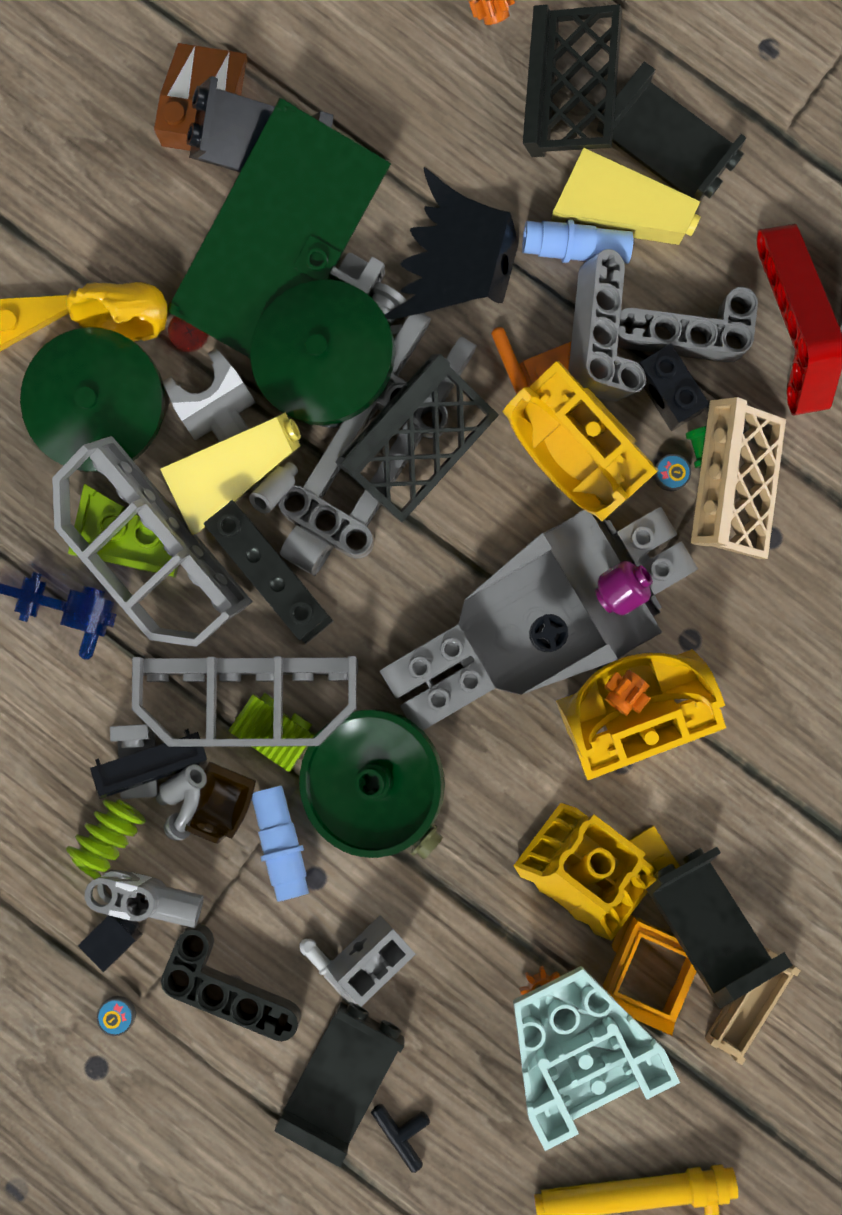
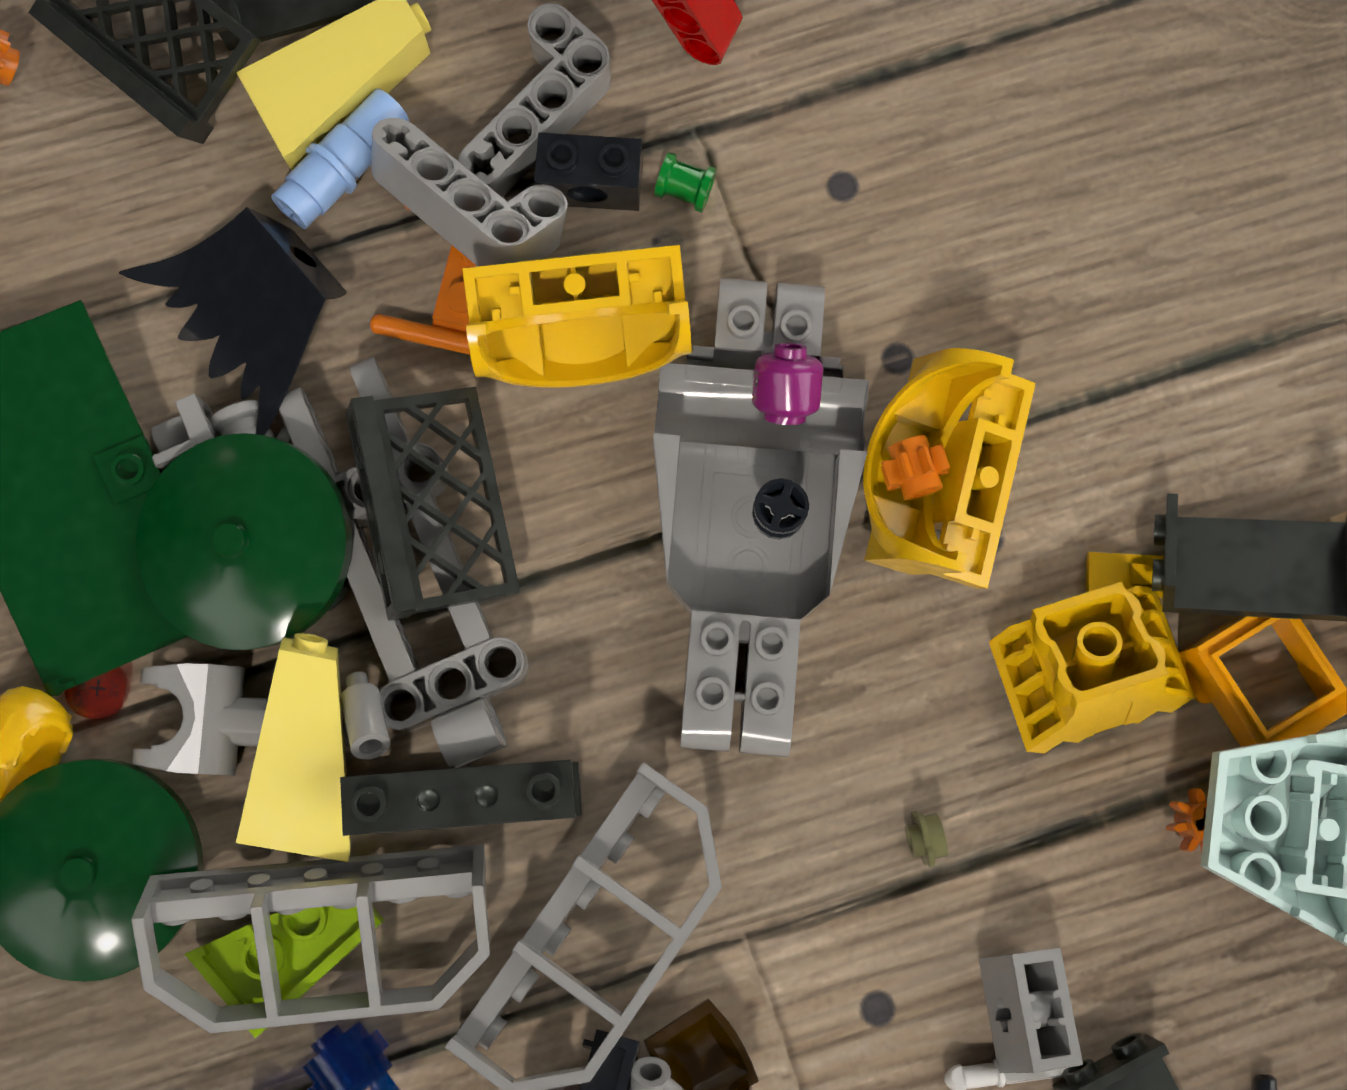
camera: 55 degrees left, 5 degrees down
lime brick [228,692,316,772] -> none
light blue piece [252,786,309,902] -> none
dark green dish [299,709,445,858] -> none
tile [654,454,691,491] -> none
tan fence [691,397,786,559] -> none

